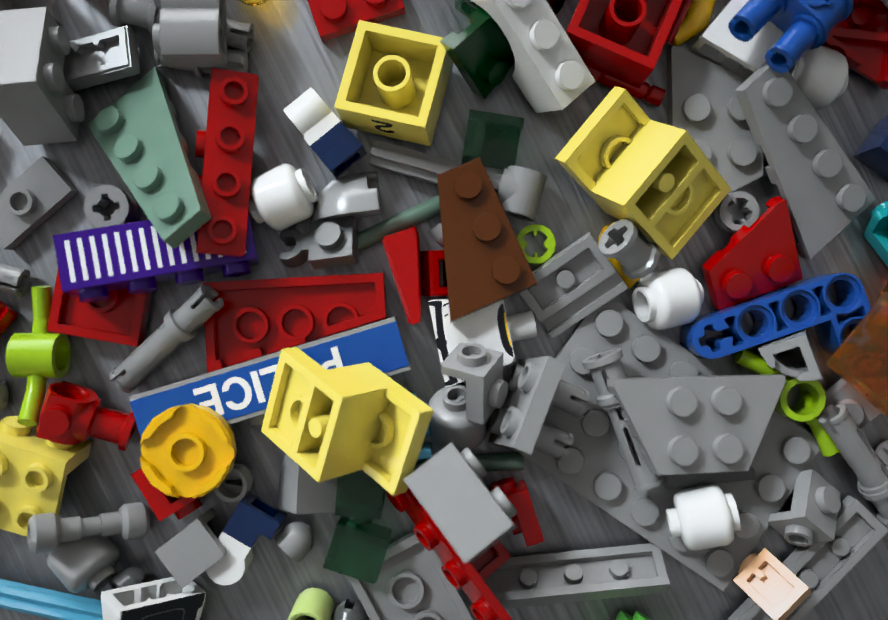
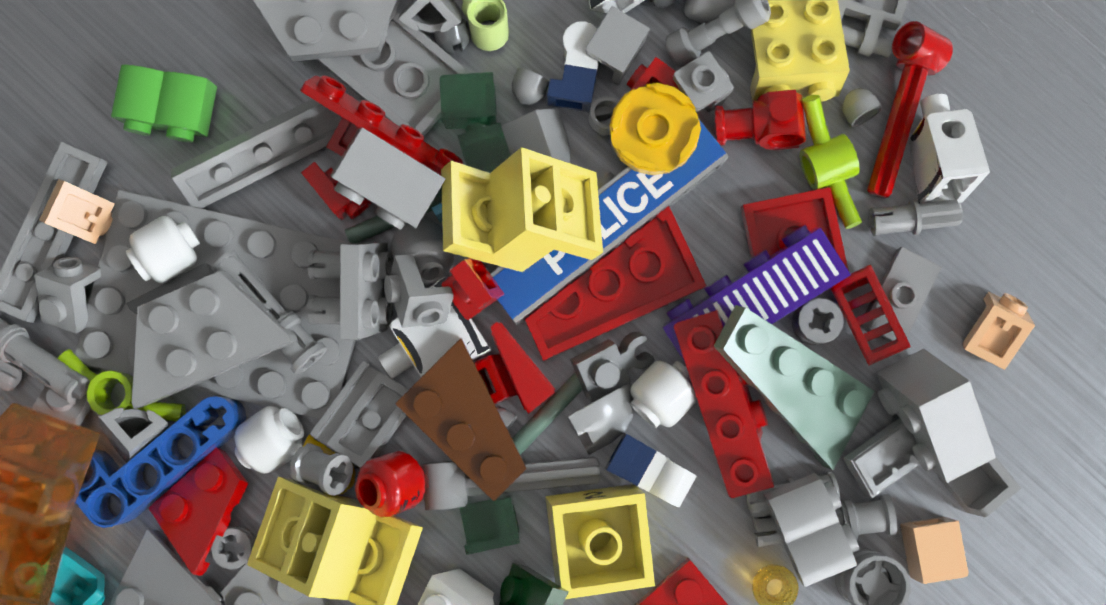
camera: 160 degrees right, 5 degrees down
light grey pin [109,285,224,393] -> none
lime bush [516,224,556,265] -> none
none -> red head [355,451,425,518]
none -> red bracket [442,258,504,320]
none -> light grey bracket [673,51,734,113]
none -> red slope [831,264,911,366]

